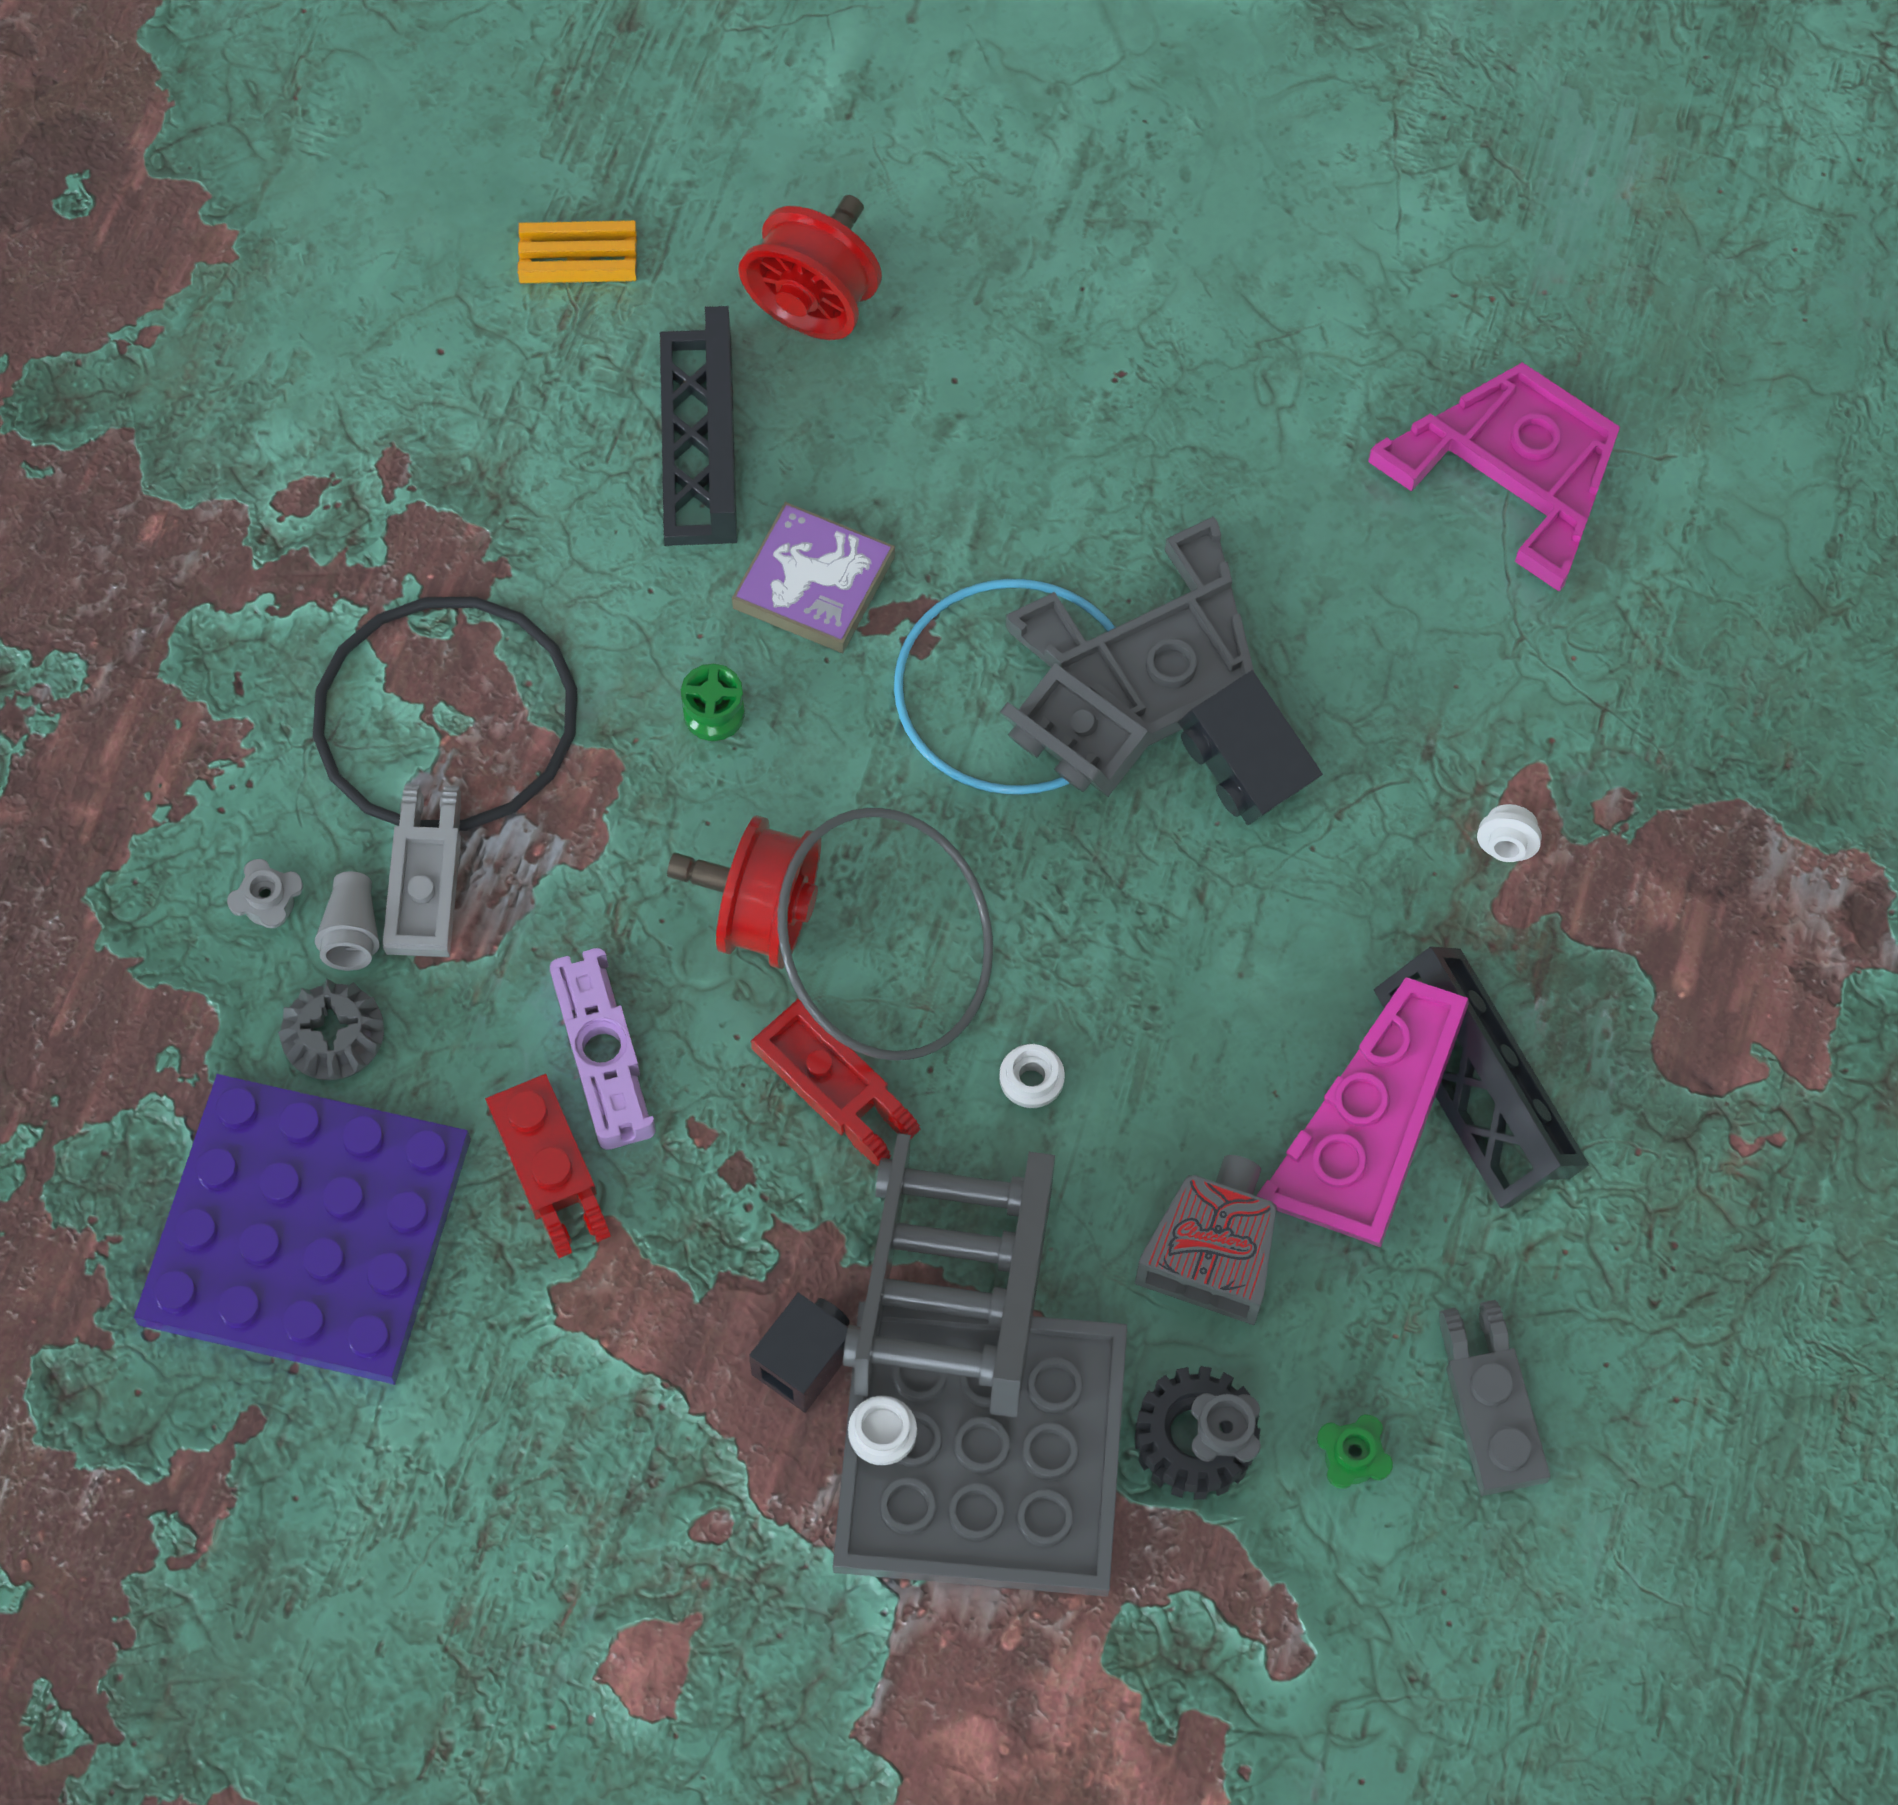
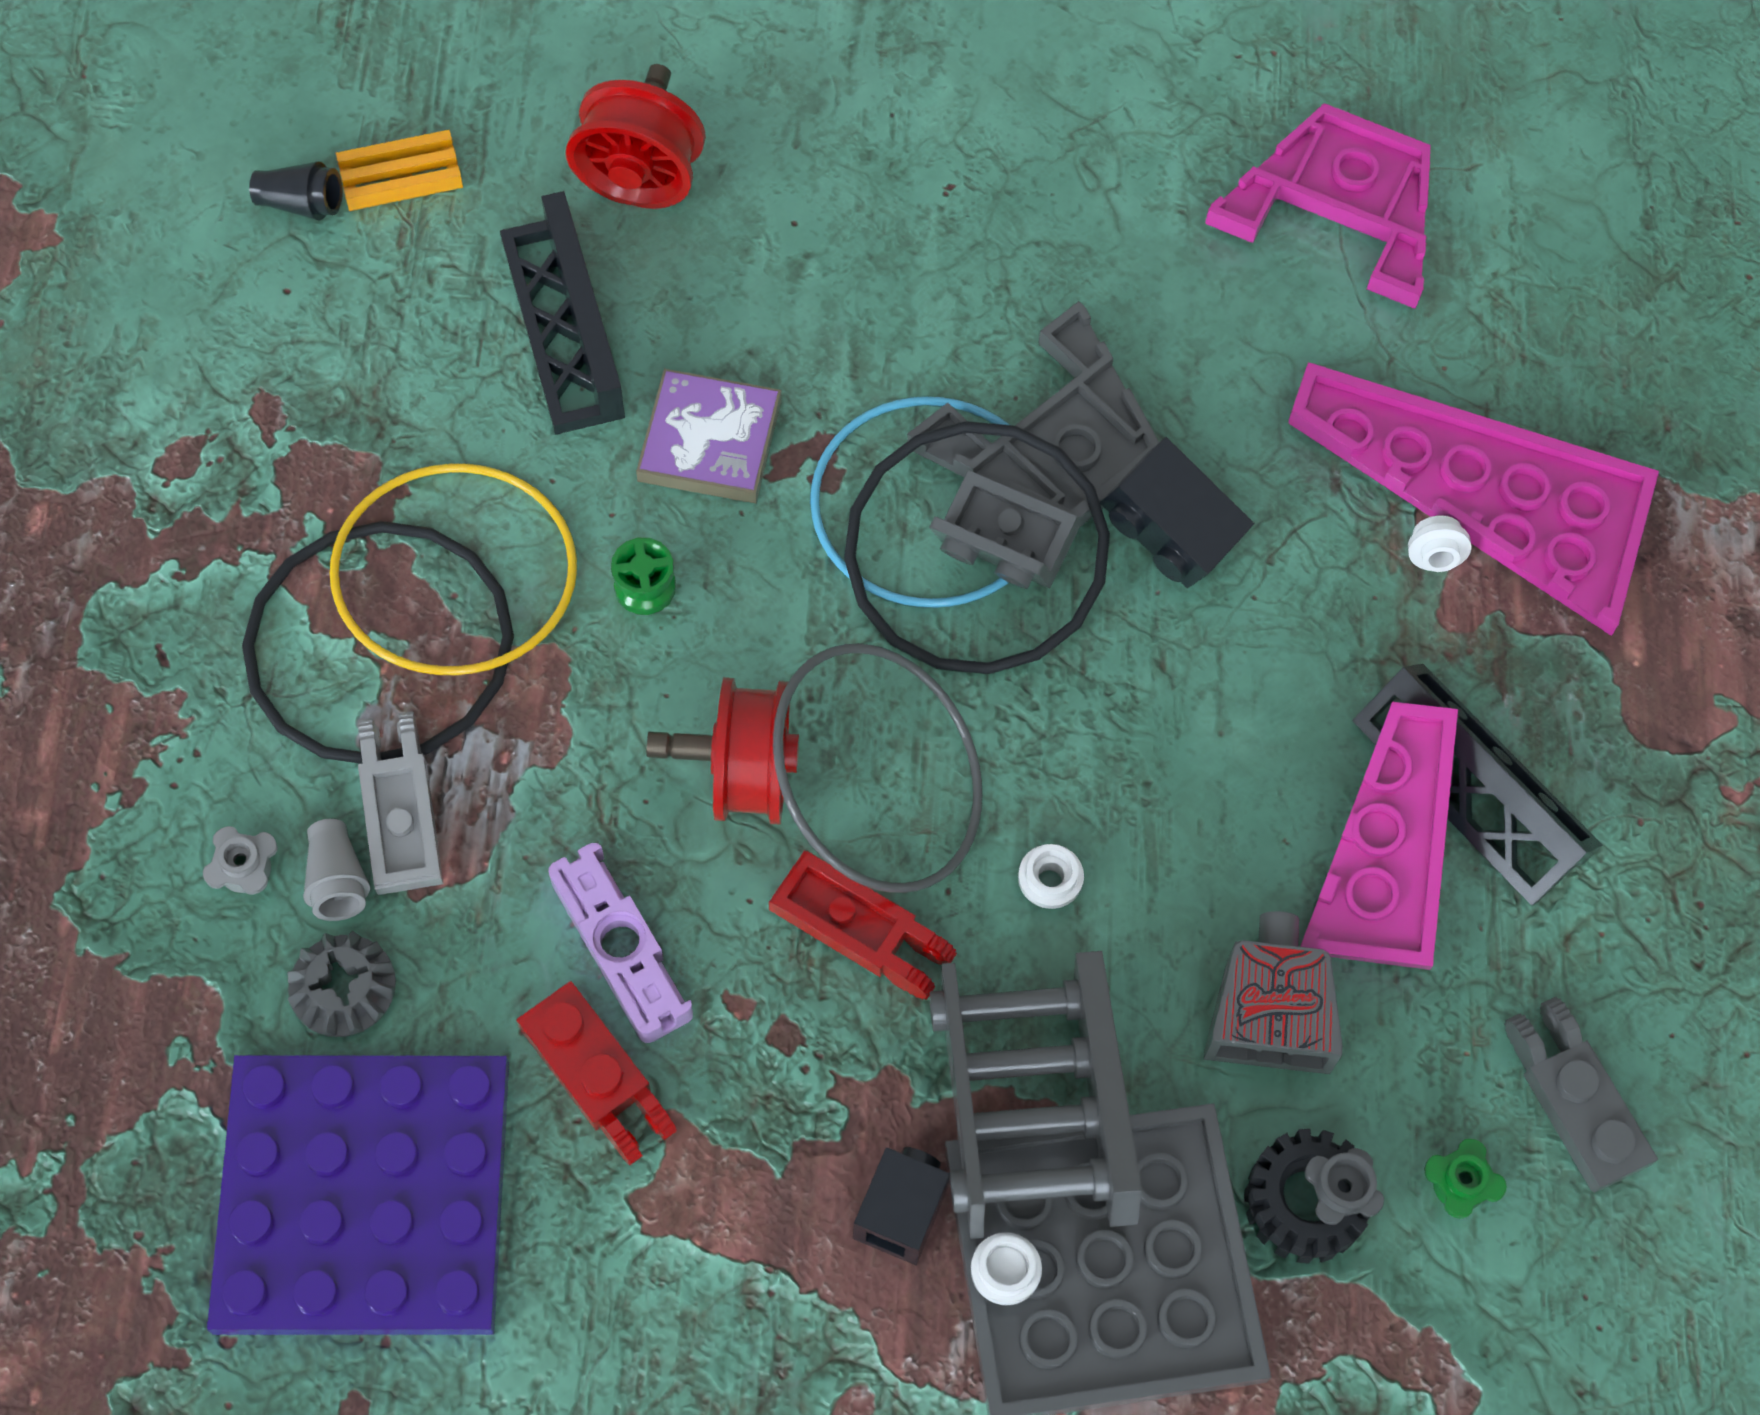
camera: 15 degrees left, 0 degrees up
none -> black cone [249,161,343,221]
none -> yellow piece [329,464,577,675]
none -> black piece [844,421,1110,674]
none -> dark pink wing [1288,362,1659,636]

